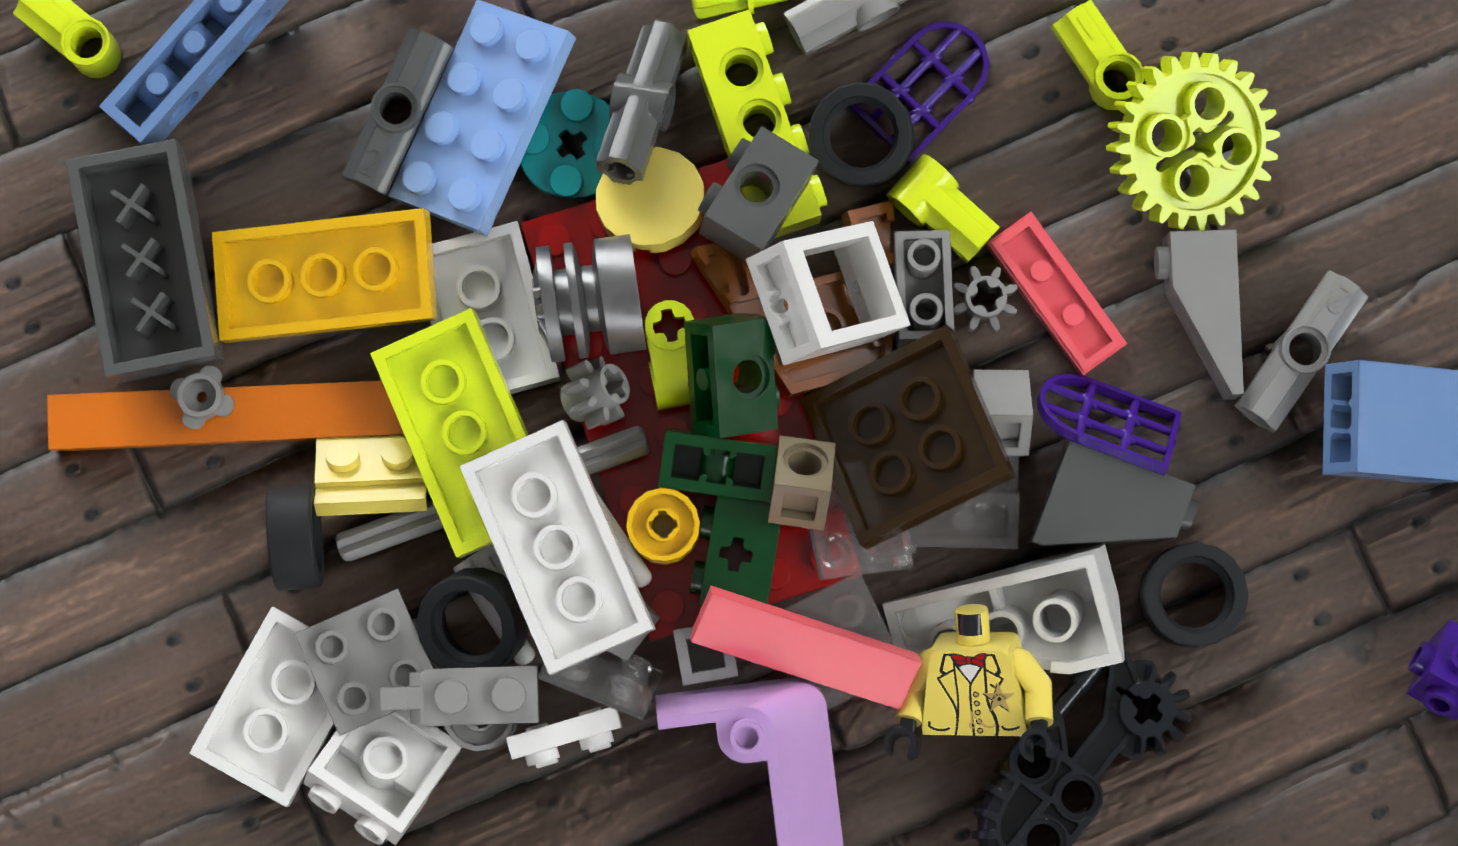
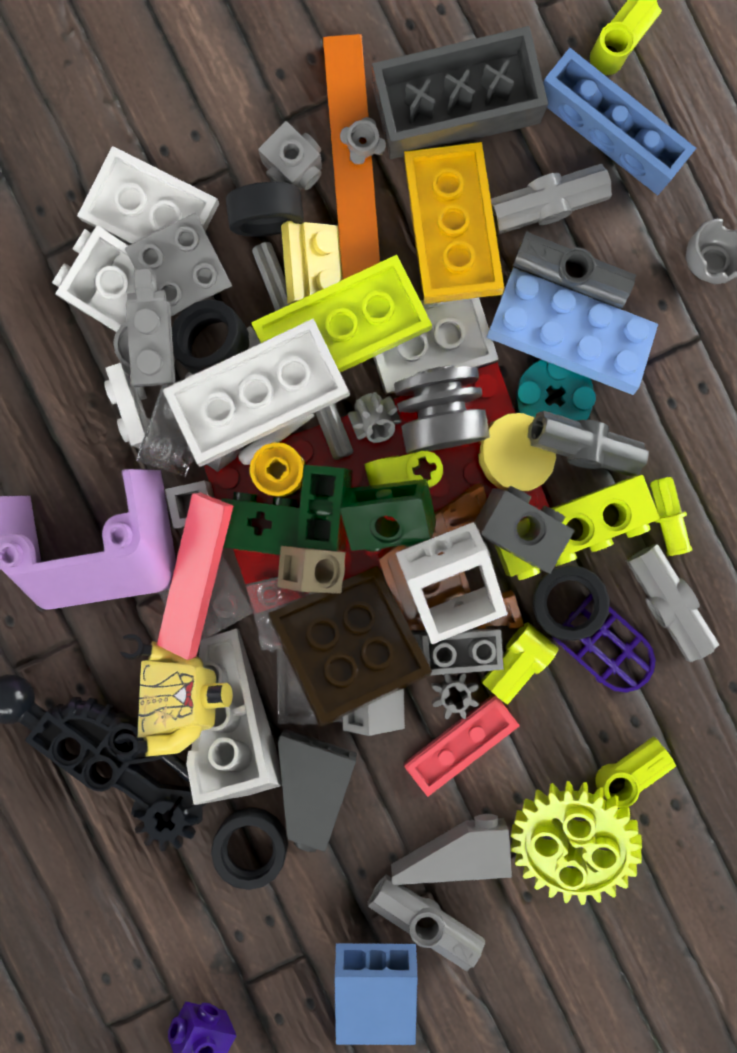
camera: 95 degrees right, 5 degrees up
dark purple window [1037,374,1182,476] -> none
none -> light grey brick [258,121,322,191]
none -> light grey piece [491,164,612,235]

